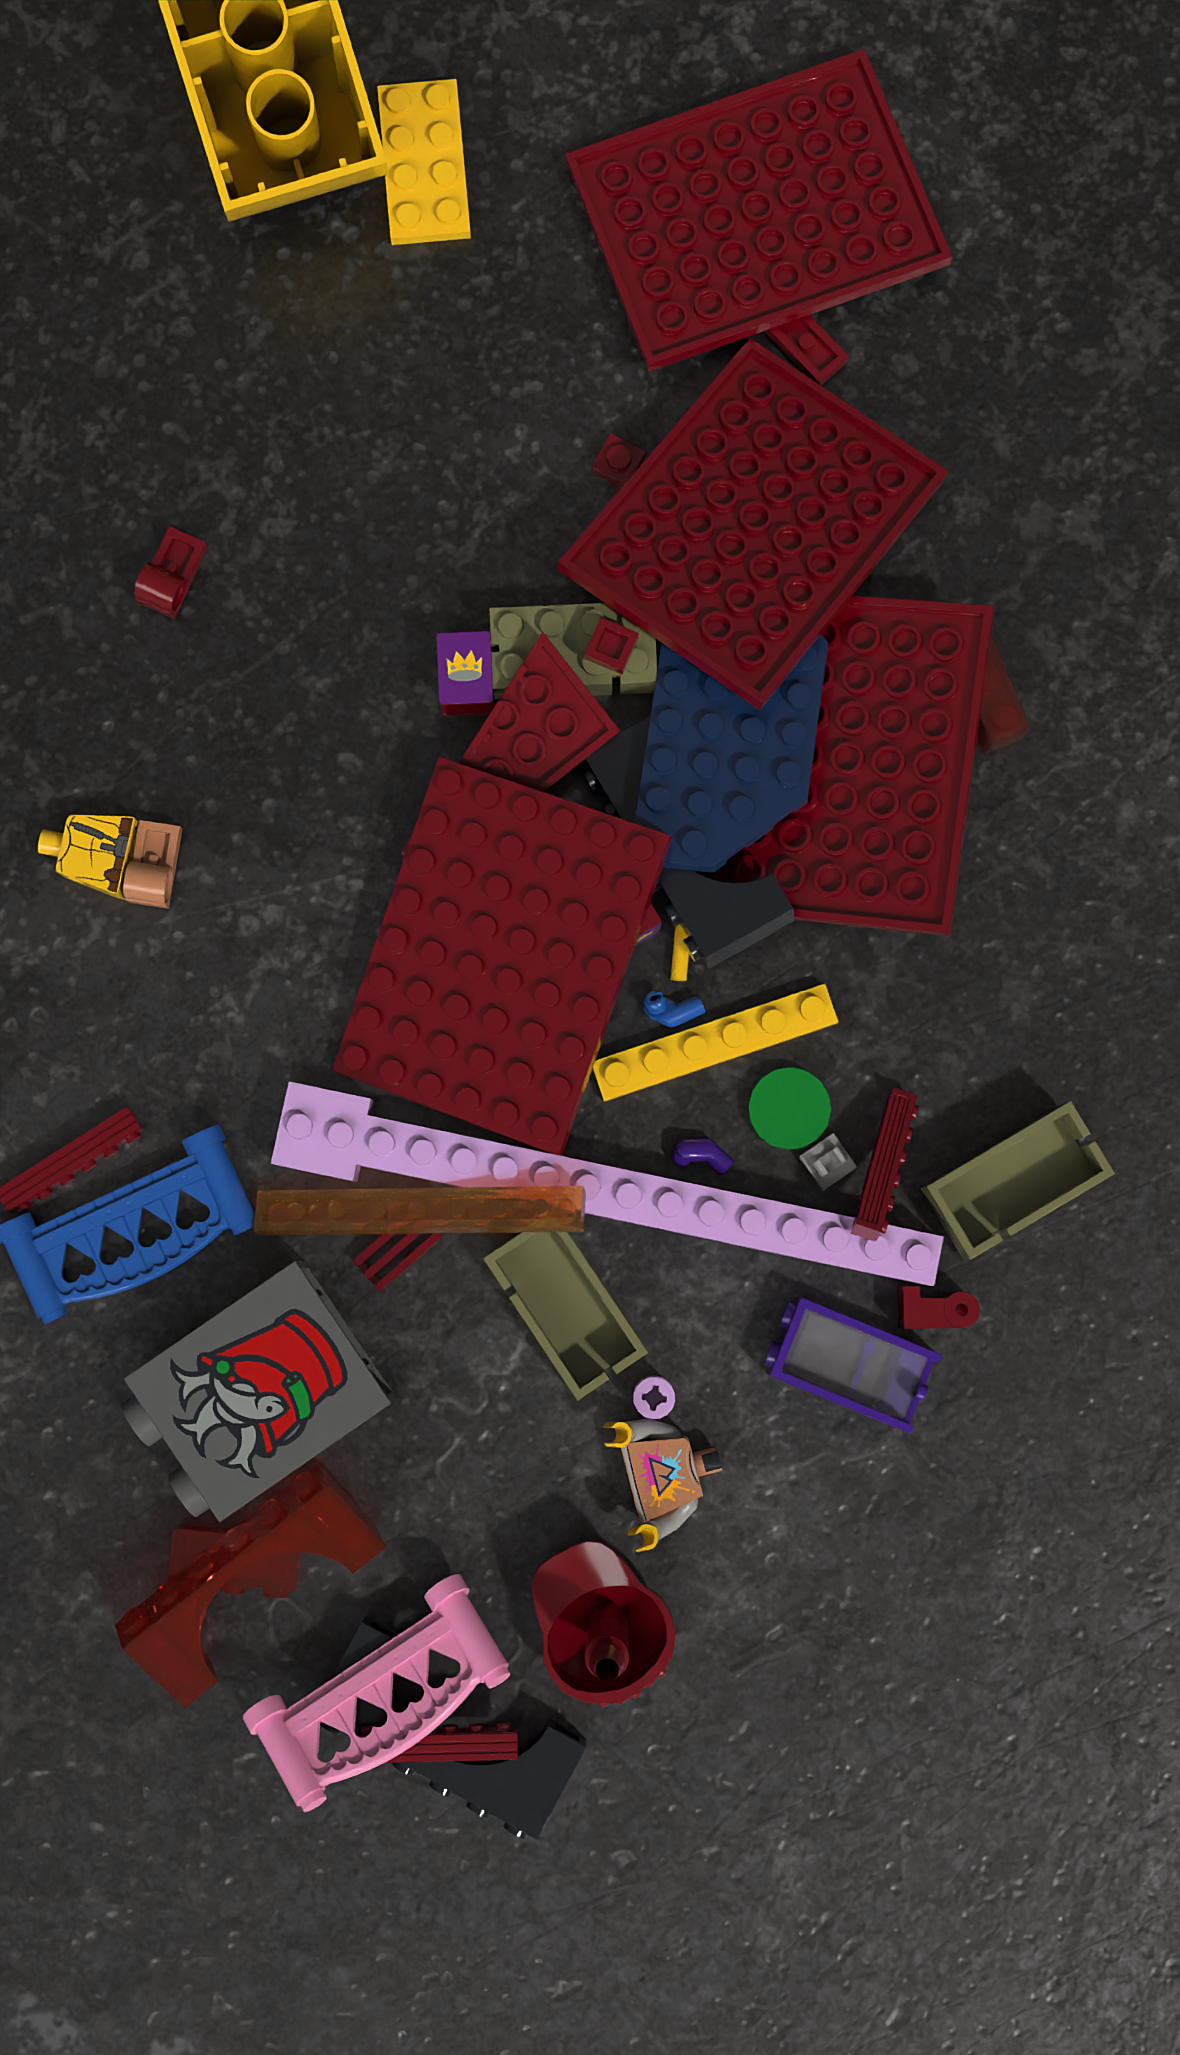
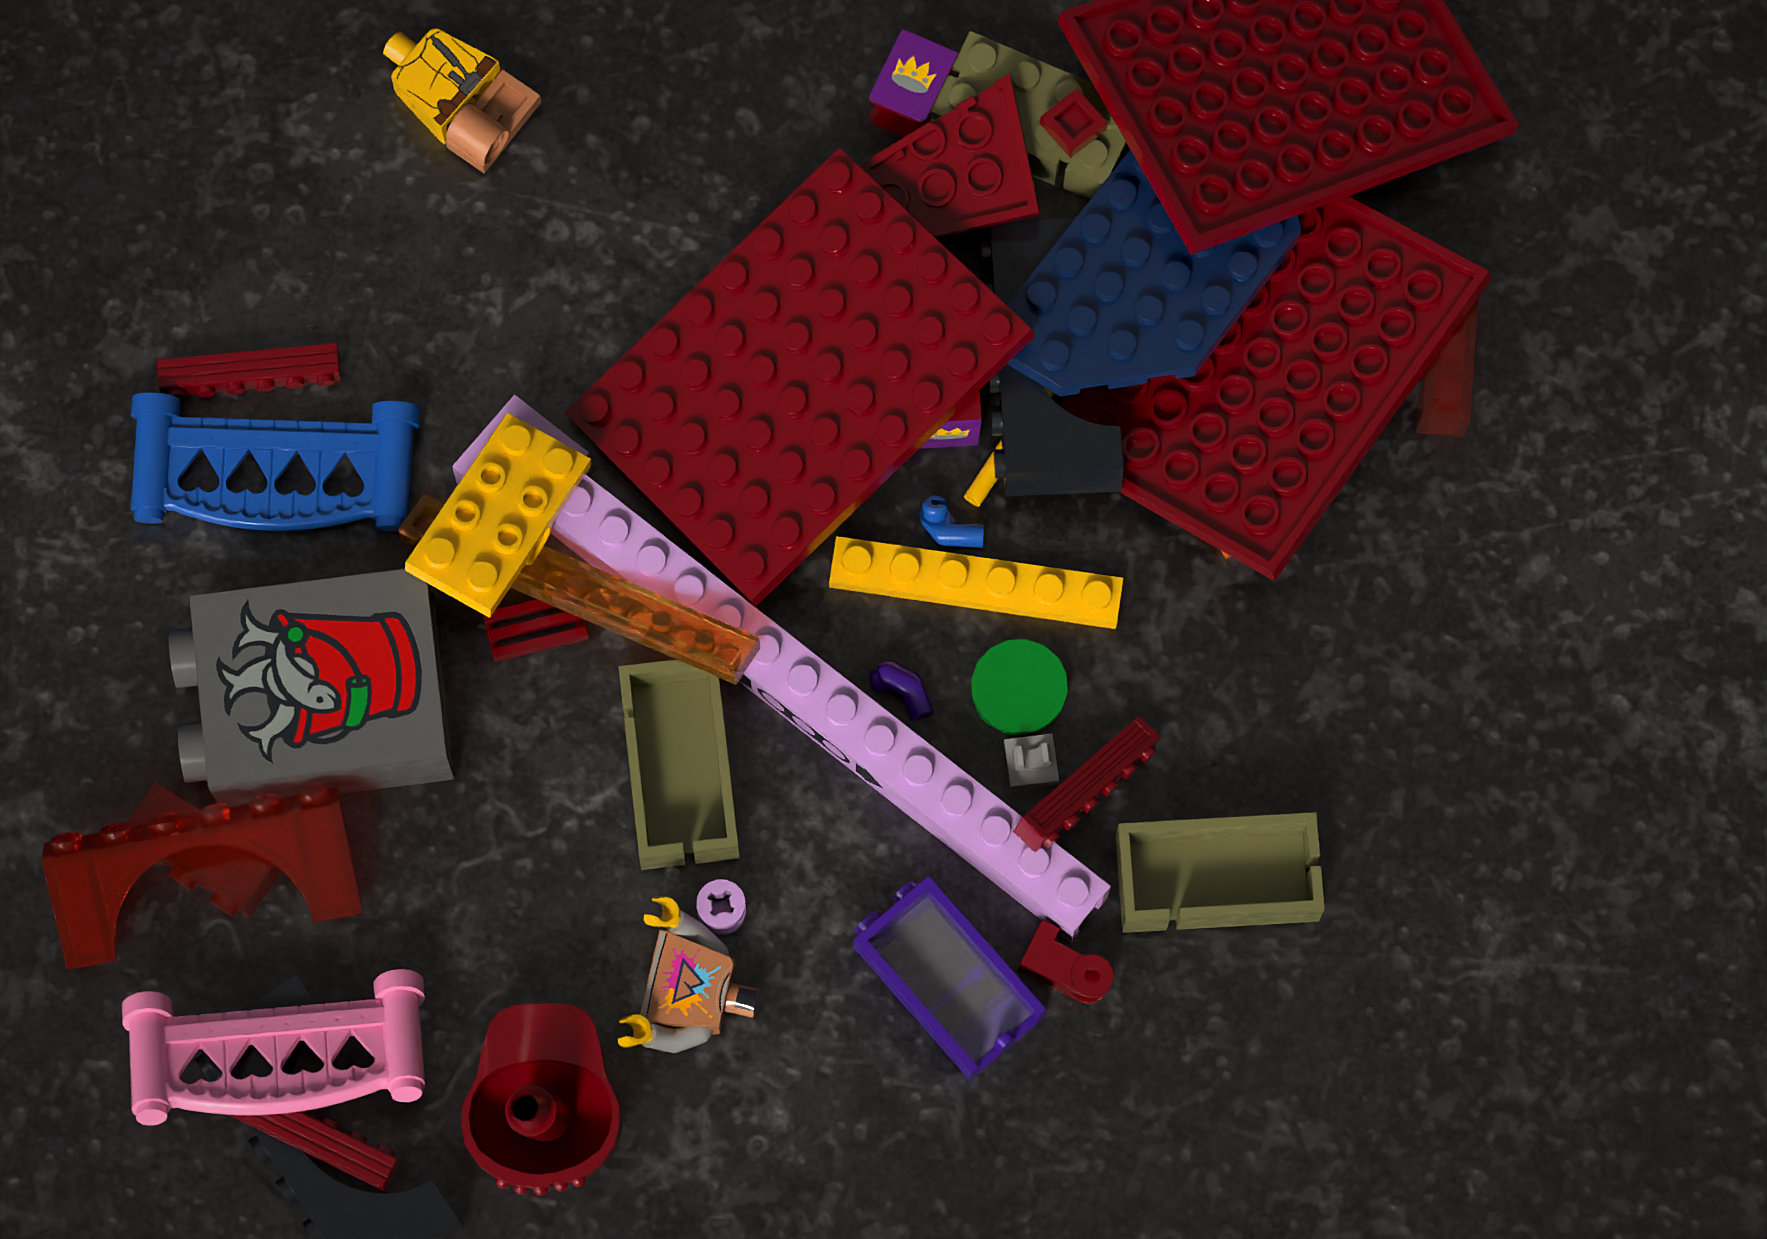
camera: 25 degrees right, 10 degrees down
none -> yellow plate [405,412,591,618]

